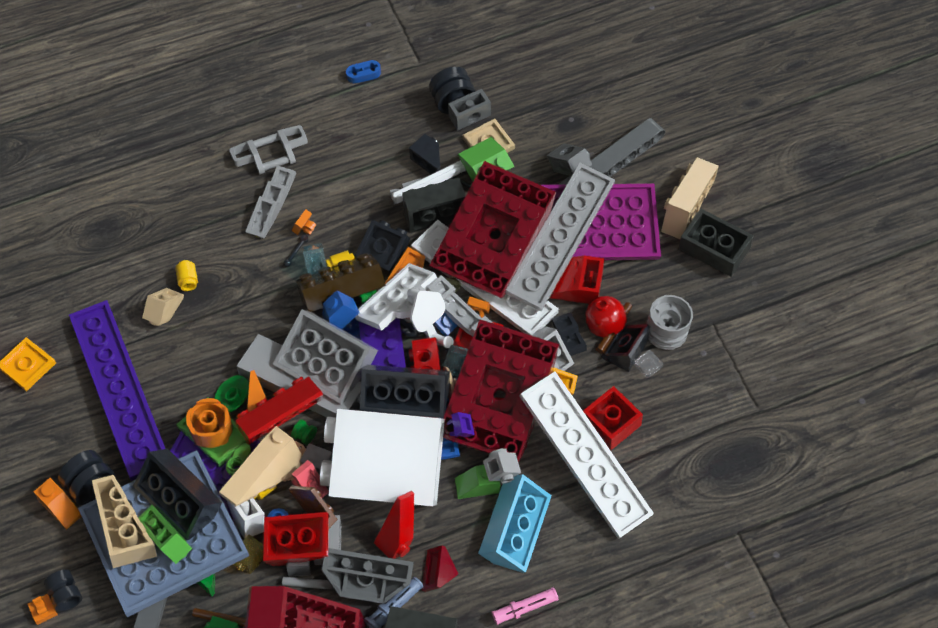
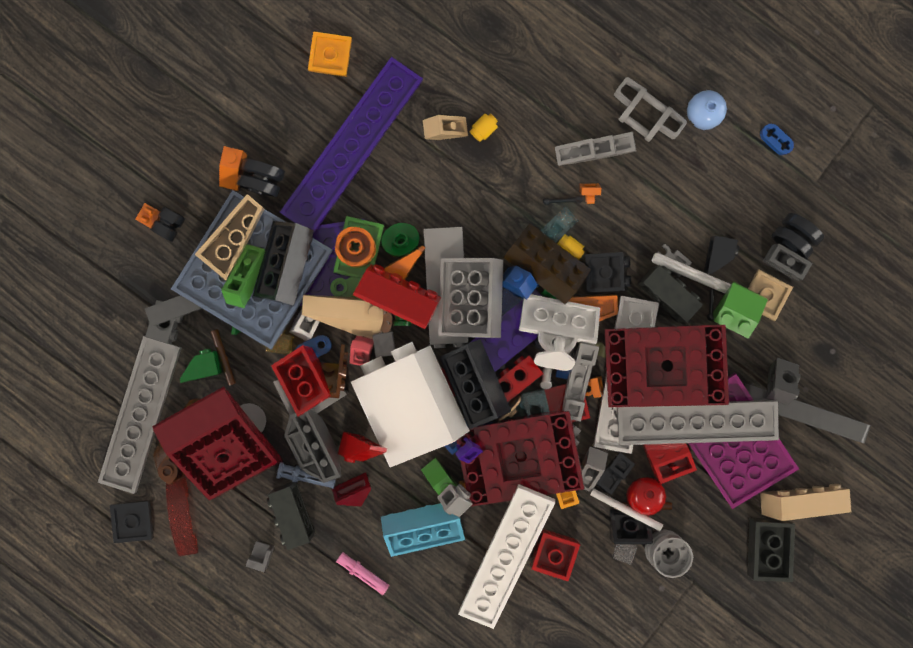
camera: 55 degrees right, 30 degrees up
none -> white bar [590,488,663,531]
none -> light blue cylinder [687,90,727,130]

